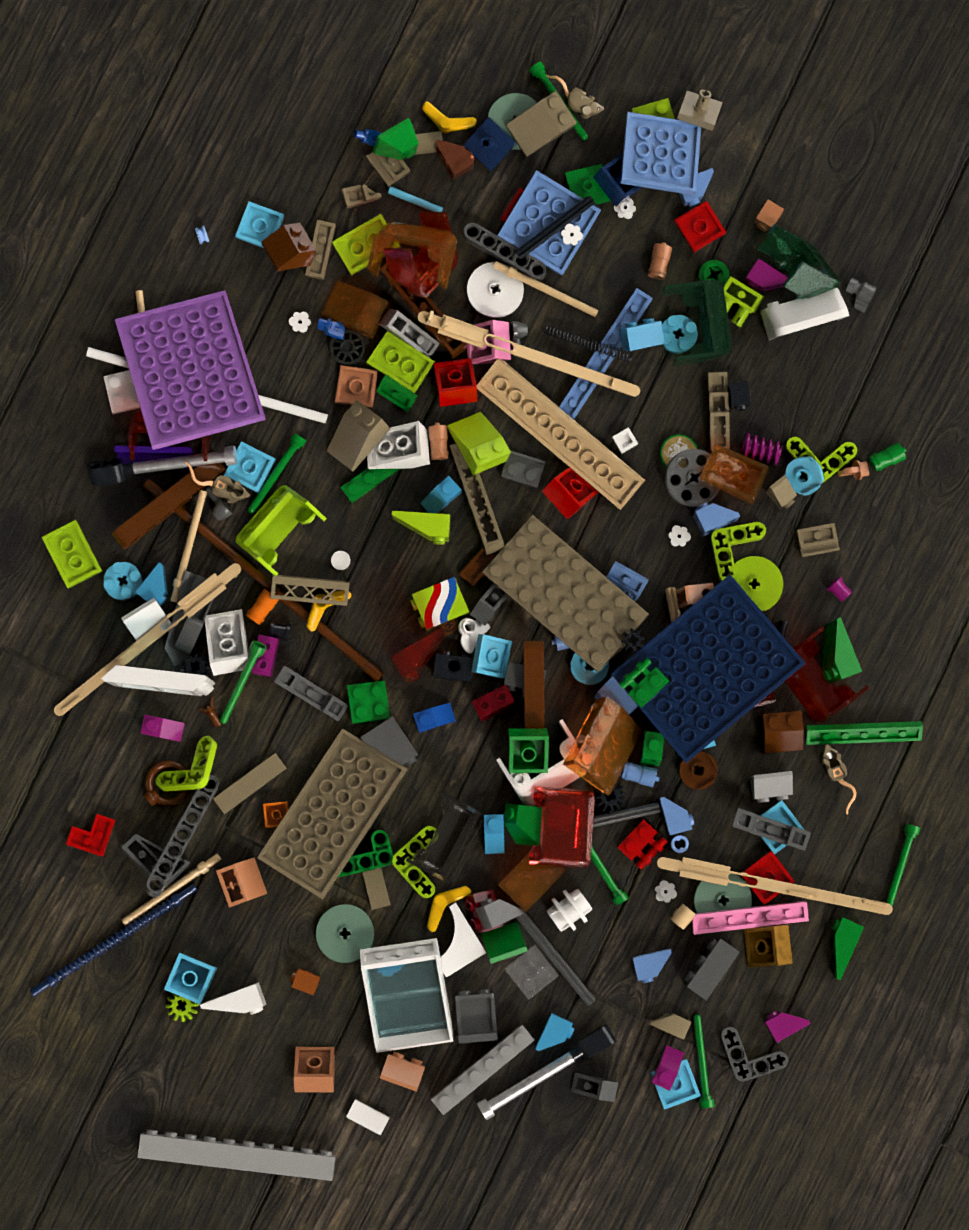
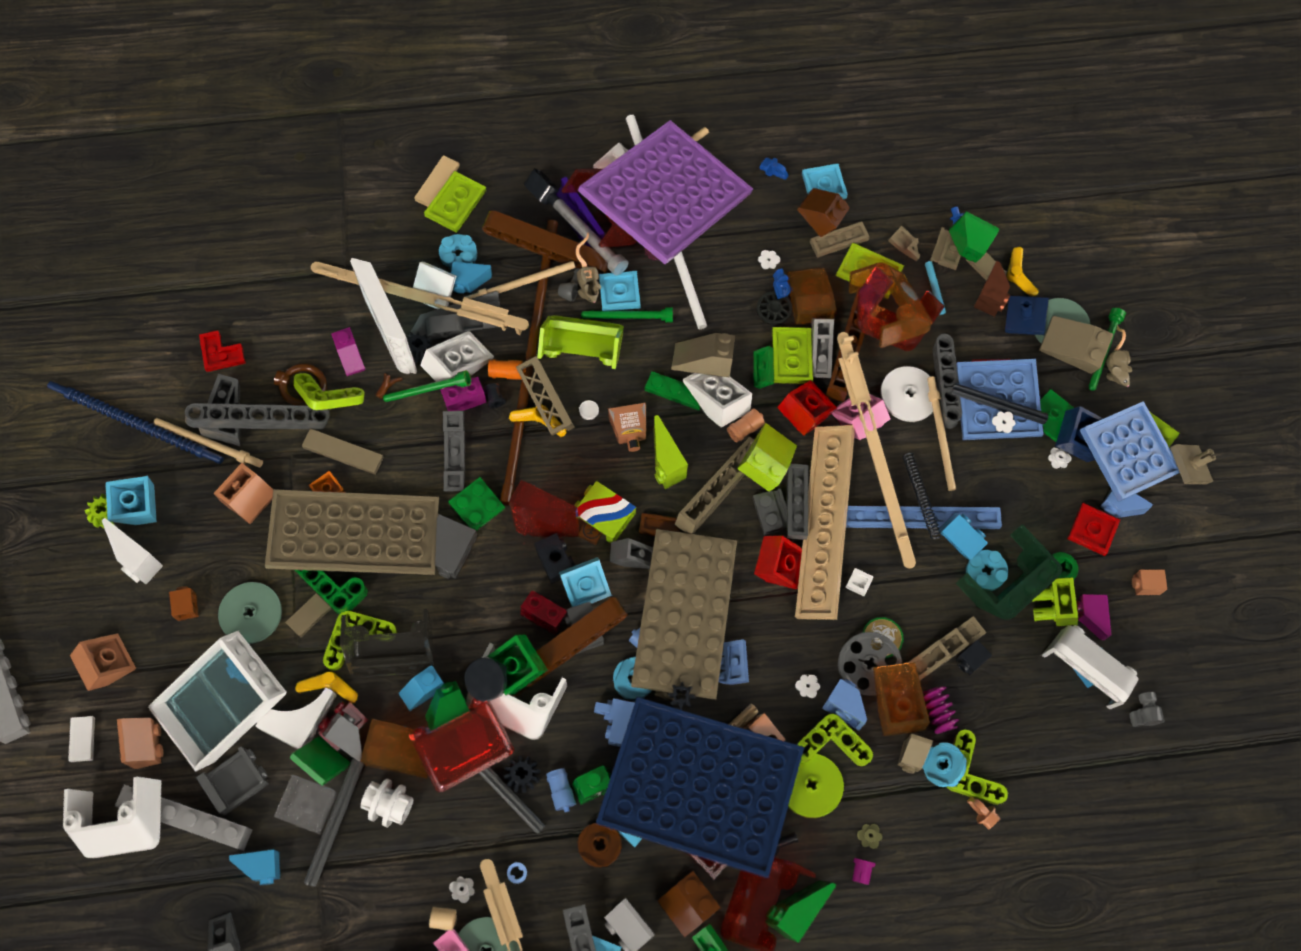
camera: 55 degrees right, 15 degrees down
light blue bush [195,225,209,244] -> none
nougat tile [335,365,378,409] -> none
blue slope [413,703,456,733] -> none
dark azure slope [421,476,462,514] -> none
white plate [458,618,490,654] -> none
piece [477,1024,617,1120] -> none
dark grey bar [510,321,528,357] -> none
clear orange slope [563,697,642,796] -> none
green piece [571,822,629,906] -> none
red plate [617,819,667,870] -> none
green plate [619,657,669,708] -> none
medium blue slope [632,949,671,983] -> none
nougat piece [648,242,672,280] -> none
medium blue slope [659,797,694,835] -> none
clear green windscreen [756,224,841,299] -> none
dark tan plate [796,523,840,558] -> none
green piece [869,442,906,472] -> none
none -> white windscreen [63,777,161,858]
none -> tan tile [415,155,460,207]
none -> black tile [465,657,507,702]
none -> nougat torso [608,403,646,452]
none -> blue piece [760,158,789,180]
none -> dark grey plate [787,464,808,540]
none -> olive plant [857,824,882,849]

